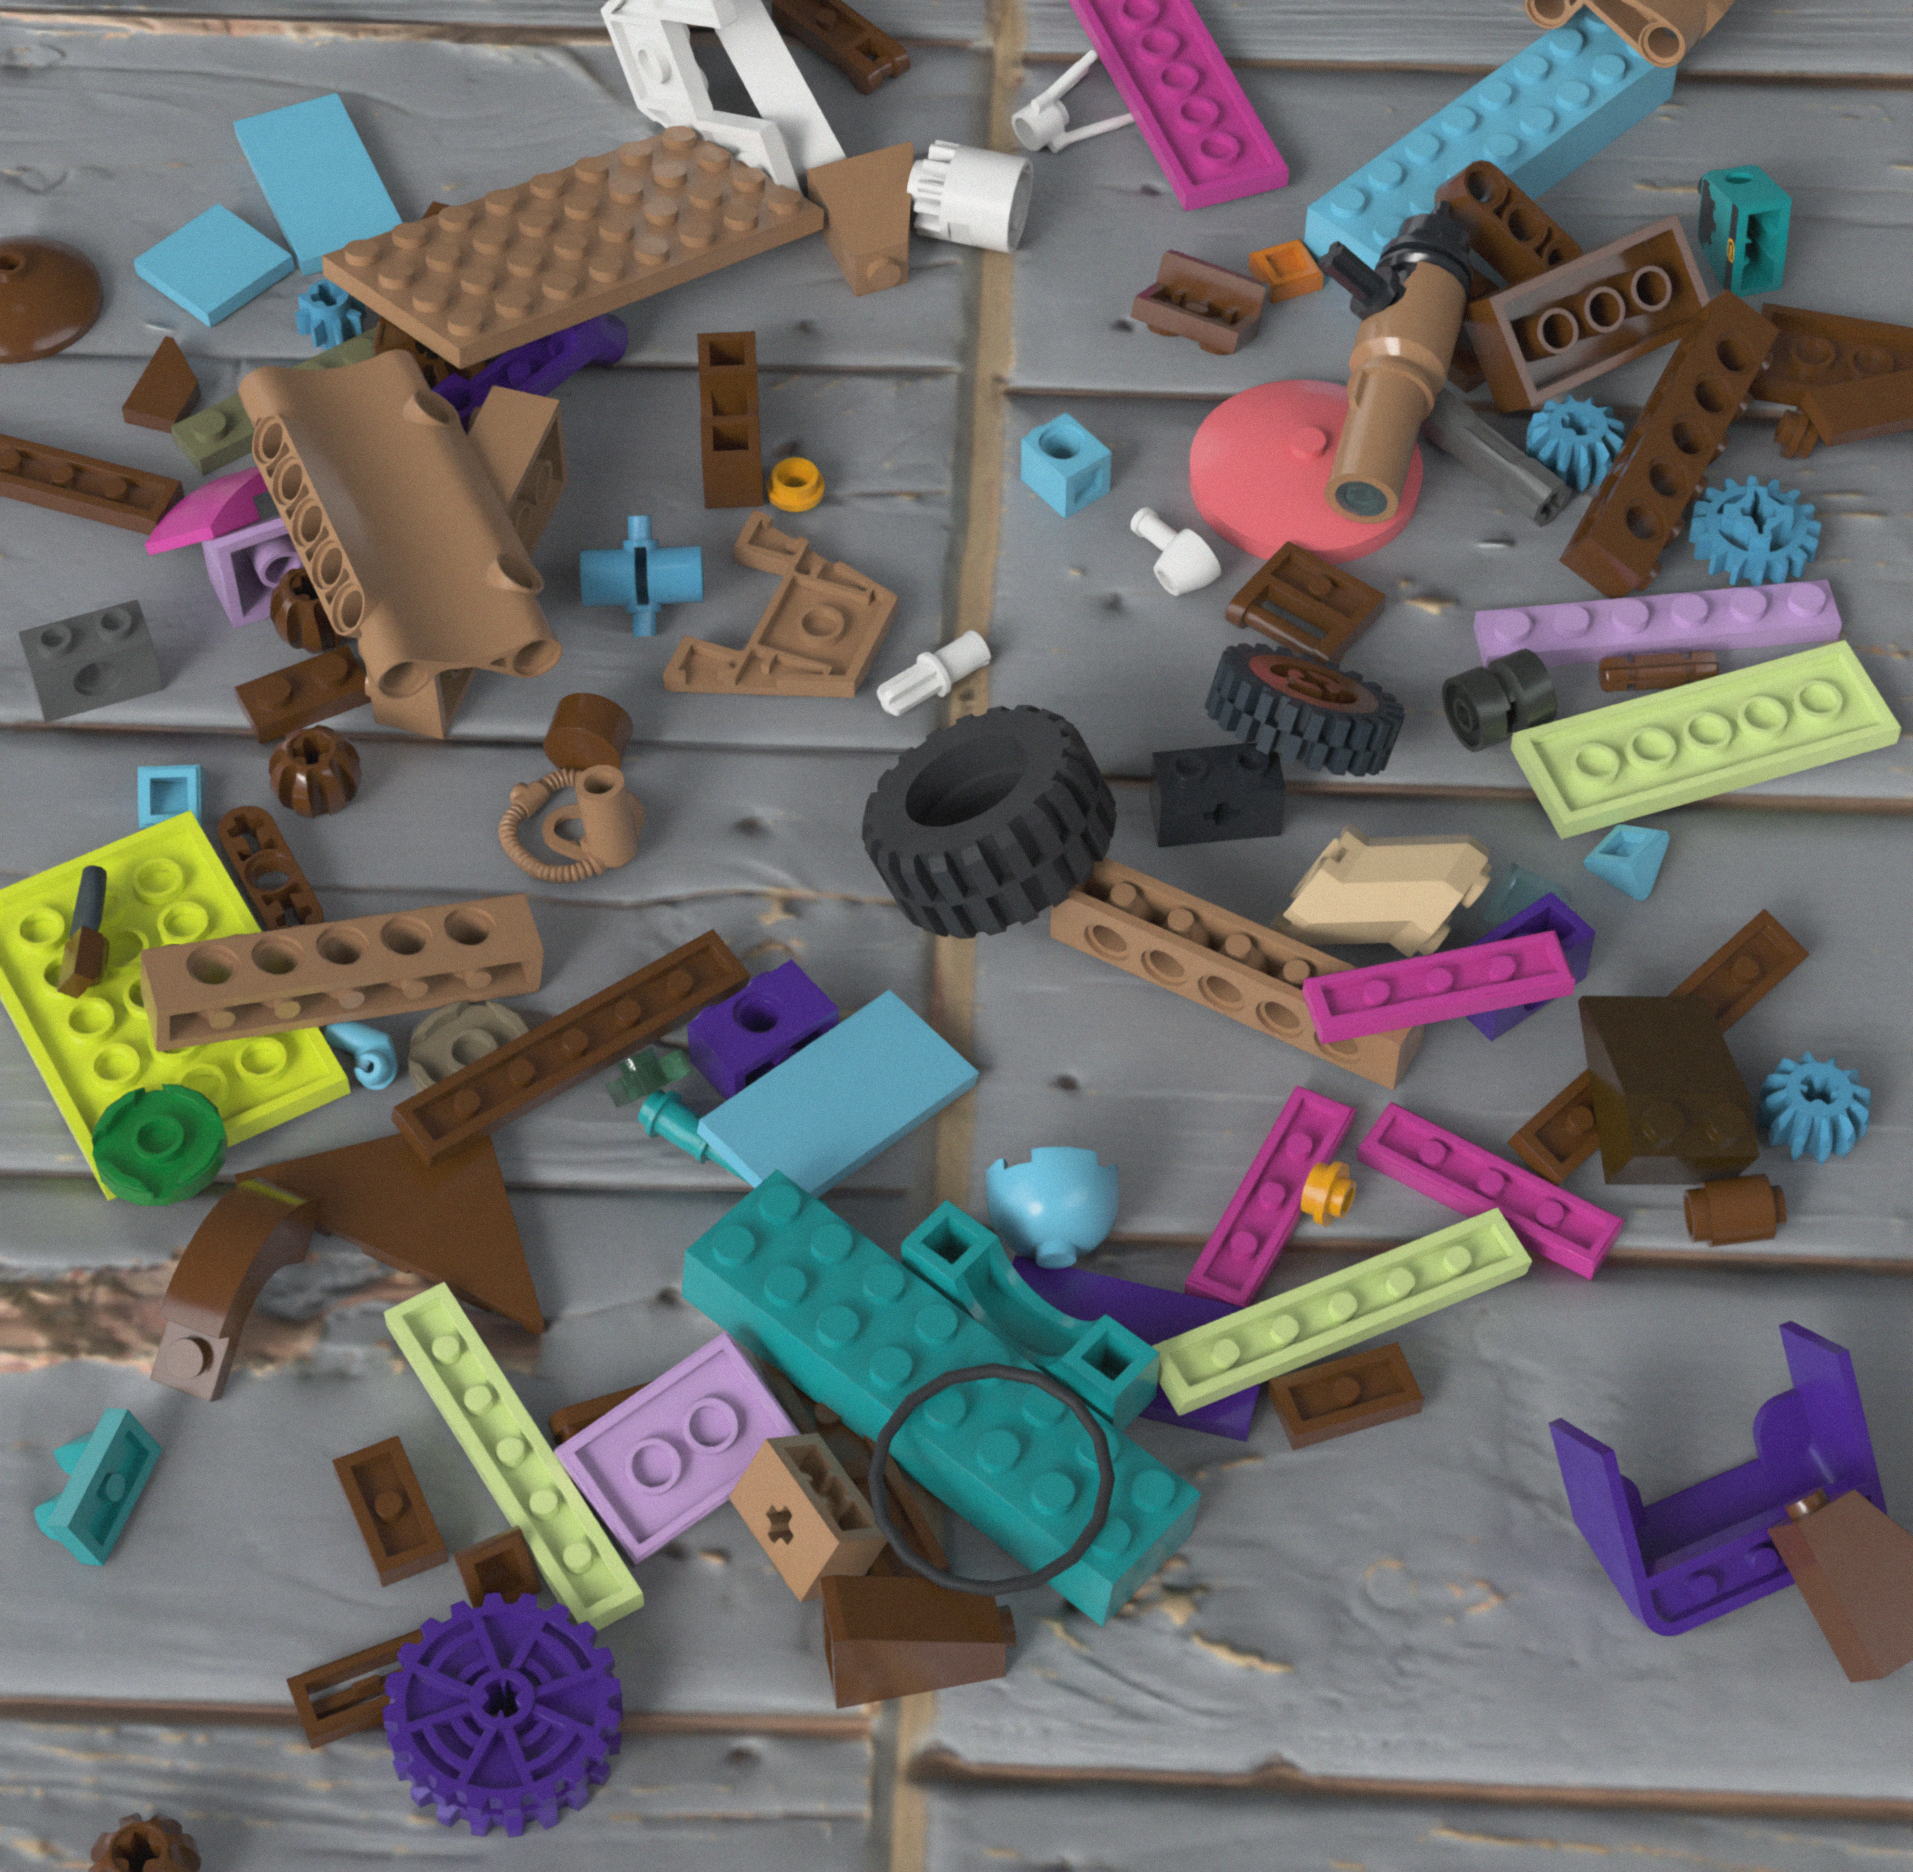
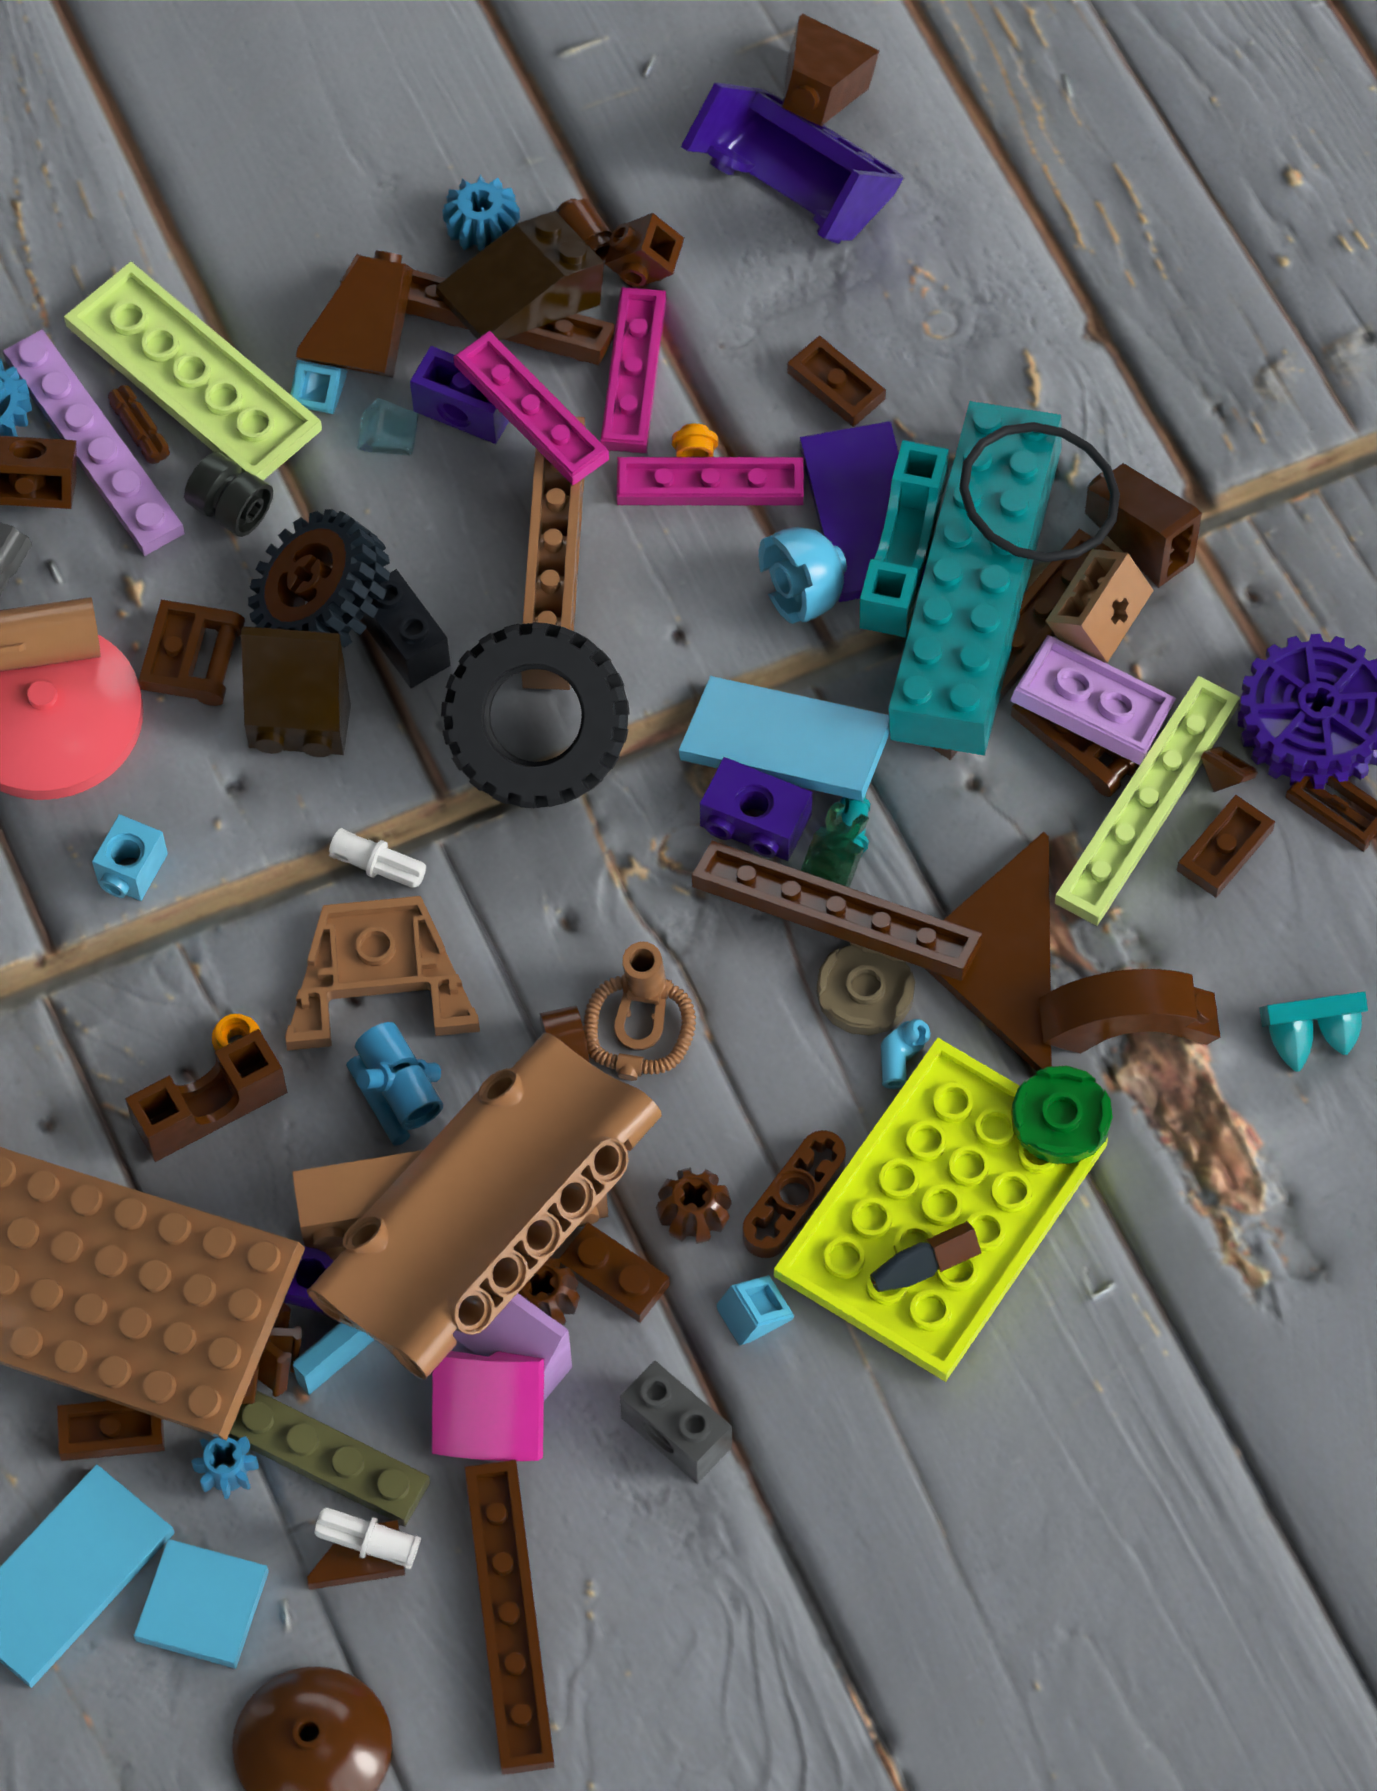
camera: 115 degrees left, 10 degrees up
medium nougat brick [141,893,544,1052] -> none
white bar [1130,507,1221,596] -> none
yellowish green plate [1151,1207,1532,1416] -> none
tan brick [1269,822,1492,958] -> none
none -> dark brown slope [241,626,351,757]
none -> reddish brown slope [296,250,413,378]
none -> white axle [314,1508,421,1570]
none -> reddish brown brick [605,213,684,288]

